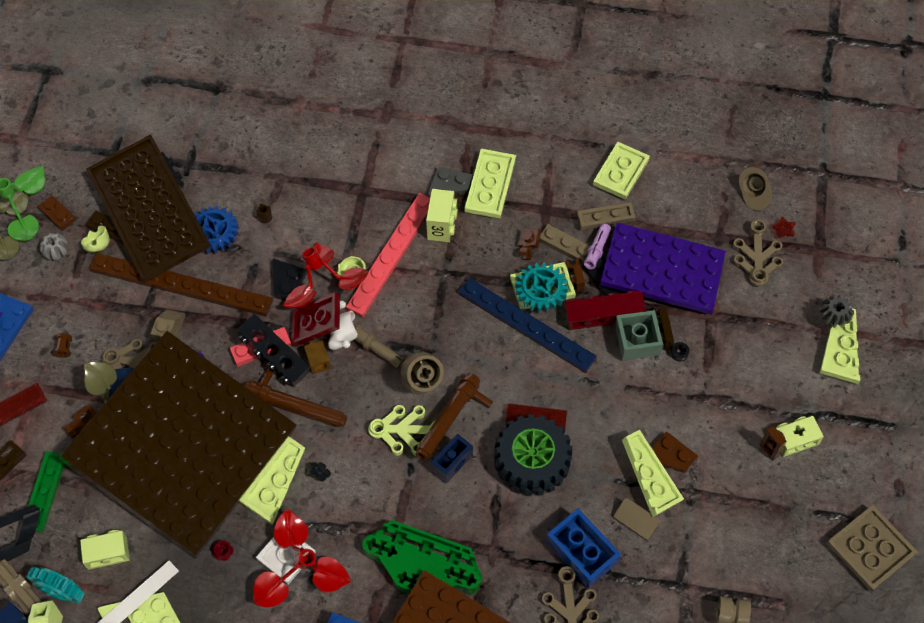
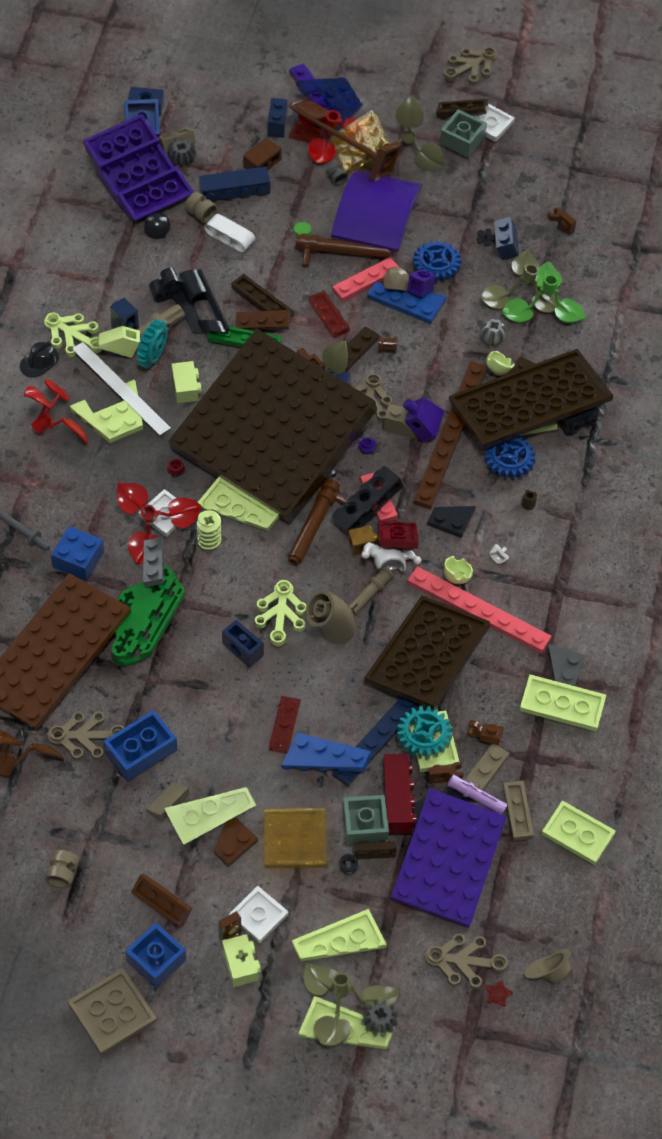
camera: 90 degrees right, 5 degrees down
reddish brown plate [38,195,76,231] -> none
red plant [282,243,368,308] -> none
black plant [309,462,331,482] -> none
reddish brown cylinder [416,373,493,460] -> none
yellowish green brick [426,189,458,242] -> none
black wheel [494,414,572,496] -> none
none -> blue brick [125,922,187,988]
none -> reddish brown plate [131,873,193,927]
none -> dark grey plate [143,537,164,587]
none -> yellowish green piece [197,510,222,550]
none -> white plate [229,886,289,943]
none -> reddish brown plate [235,310,290,331]
none -> clear yellow plate [264,808,327,868]
none -> blue wing [282,733,372,772]
none -> yellowish green wing [292,909,387,962]
none -> olive plant [303,963,401,1047]
none -> dark brown plate [345,326,379,372]
none -> dark brown plate [364,595,490,710]
none -> dark purple torso [403,398,444,443]
none -> white piece [489,544,509,564]

